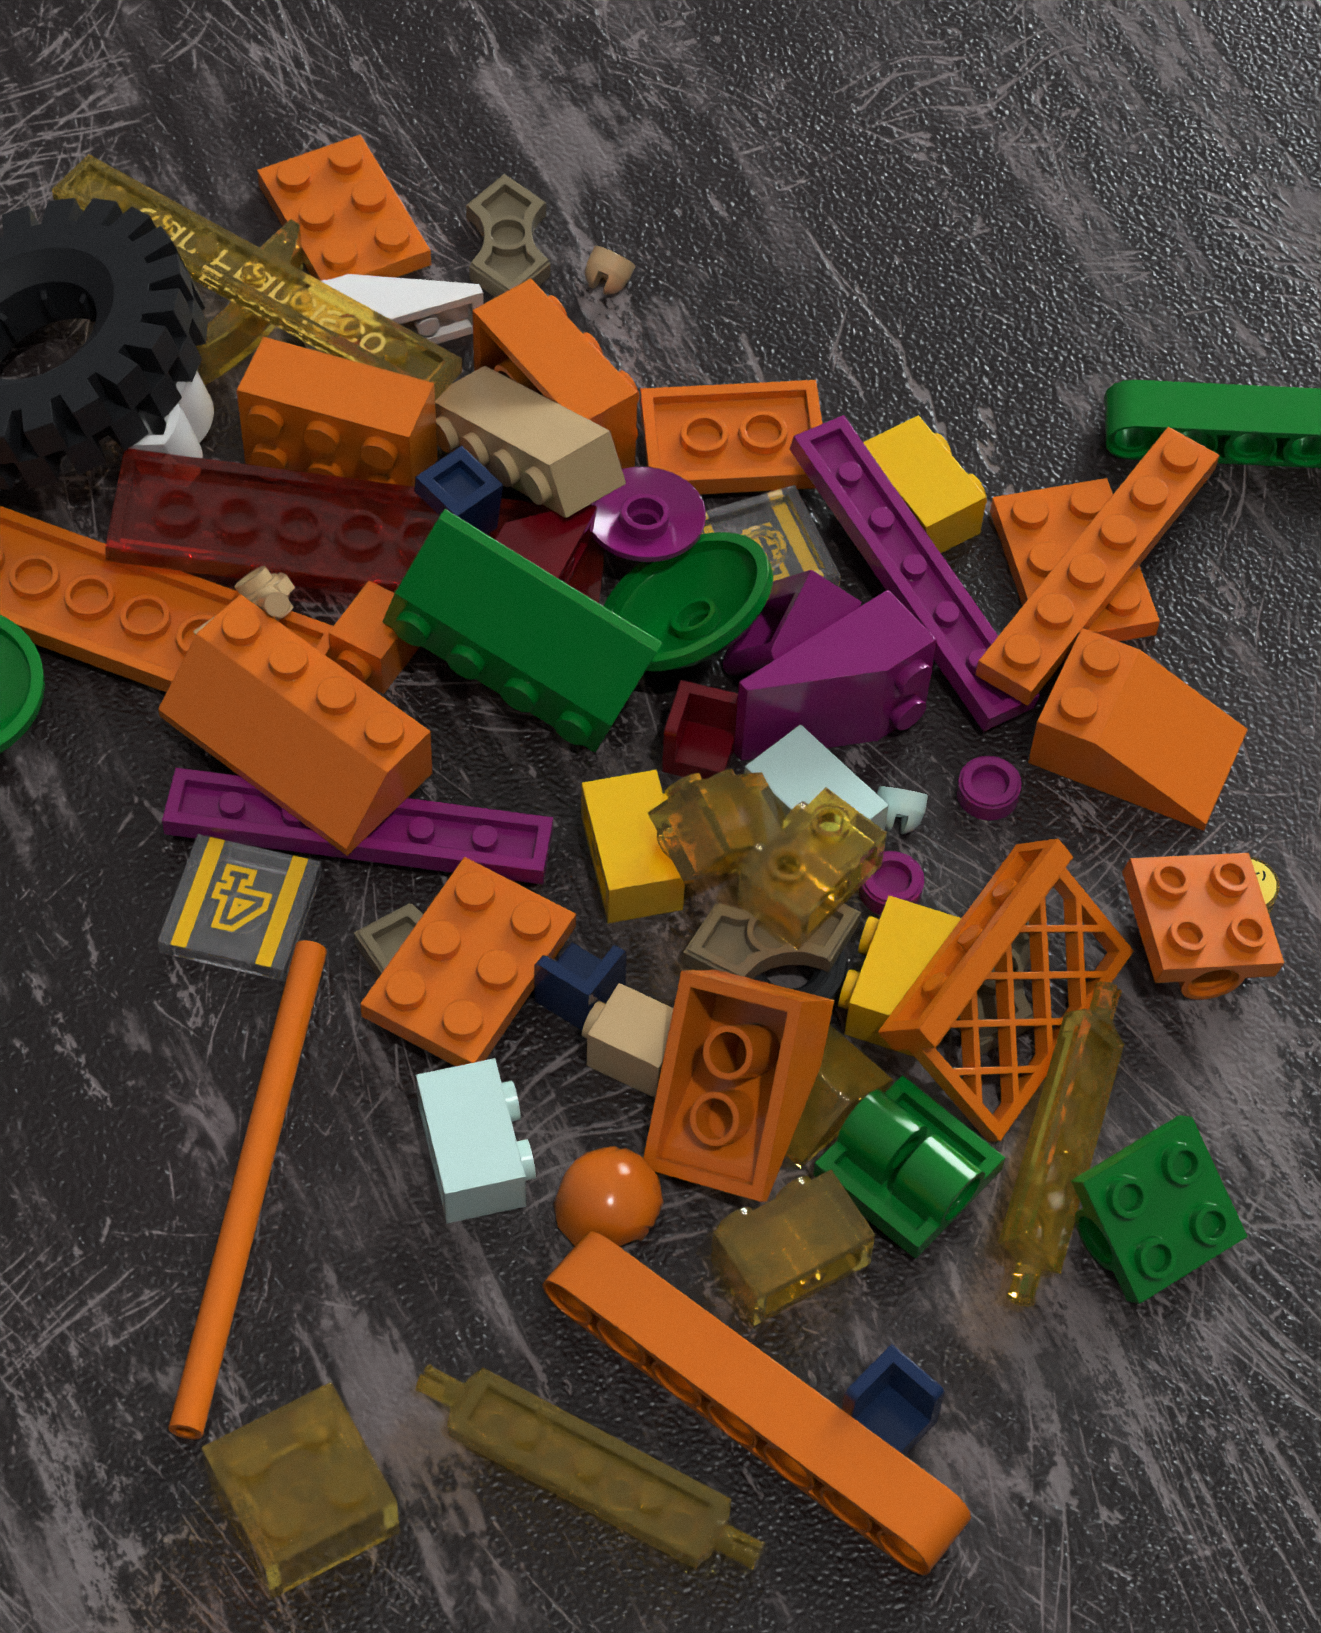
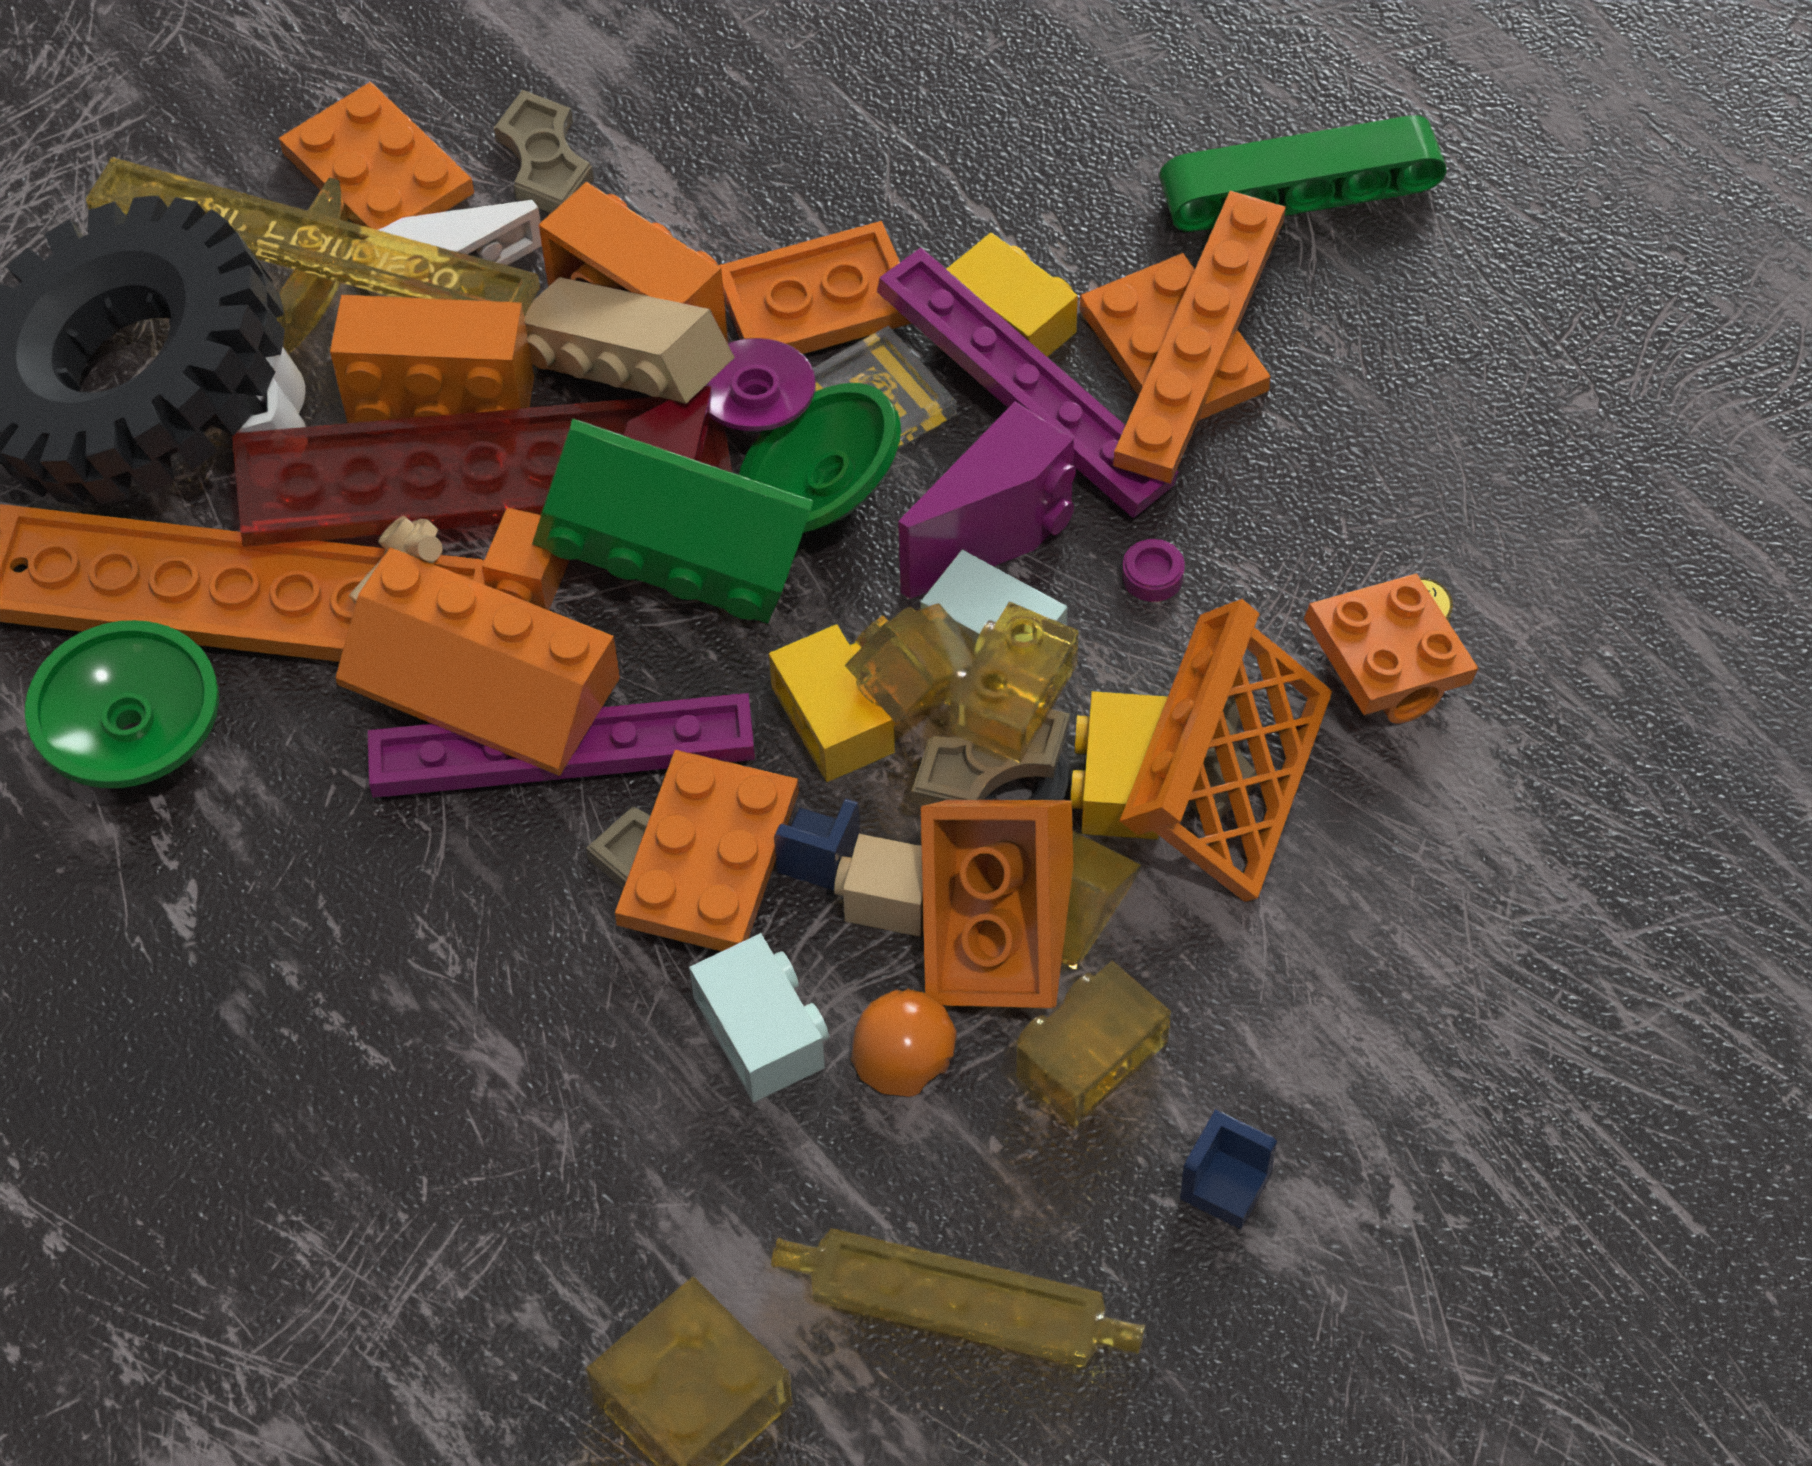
camera: 10 degrees left, 0 degrees up
clear tile [158,834,322,982] -> none
orange piece [168,940,327,1440] -> none
dark blue panel [414,446,503,535] -> none
orange beam [542,1231,971,1575] -> none
tan hinge [585,246,636,295] -> none
dark red panel [662,680,738,787] -> none
magenta tile [723,570,862,676] -> none
green plate [813,1075,1005,1259] -> none
magenta tile [859,851,924,916] -> none
light aqua hinge [877,786,928,834] -> none
clear yellow plate [998,982,1124,1307] -> none
orange slope [1028,628,1248,831] -> none
green plate [1071,1115,1248,1304] -> none

